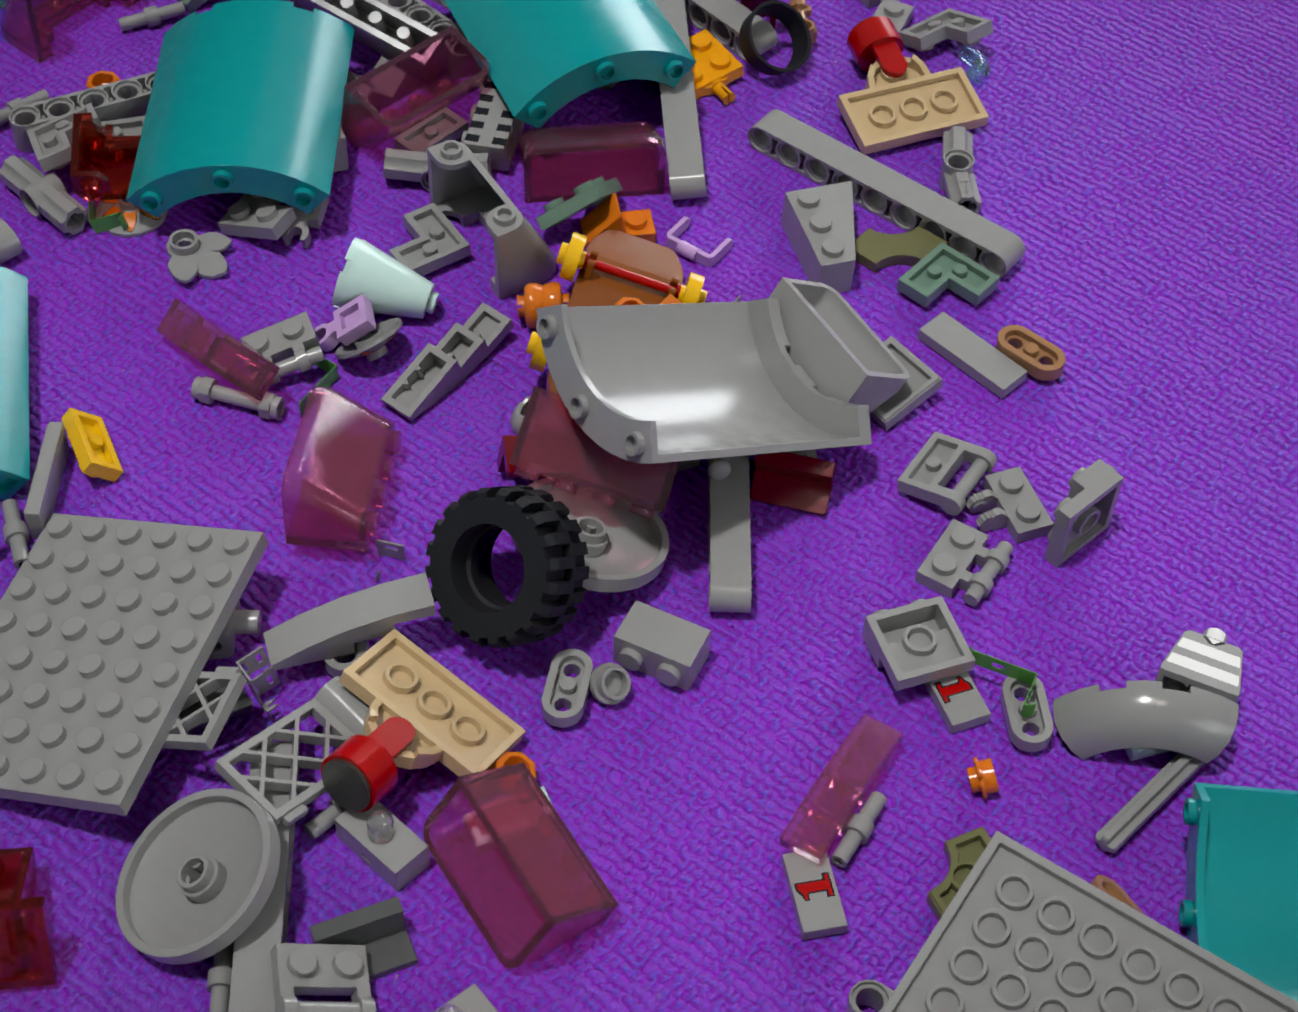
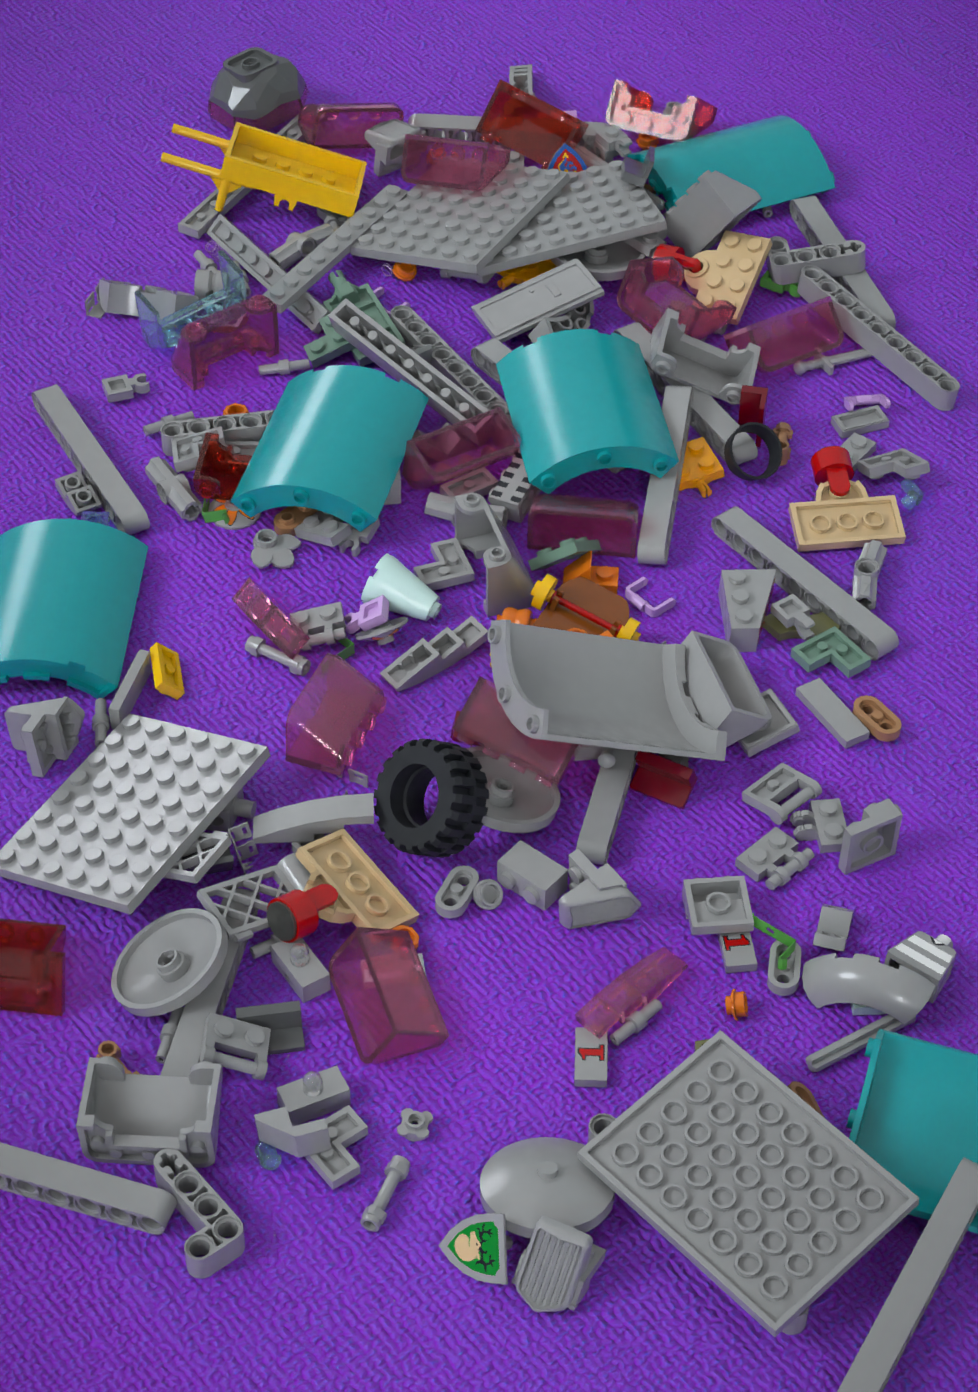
camera: 15 degrees right, 5 degrees down
none -> medium nougat plate [273,506,318,536]
none -> light grey piece [559,848,641,929]
none -> light grey plate [771,594,815,641]
none -> light grey slope [813,904,854,952]

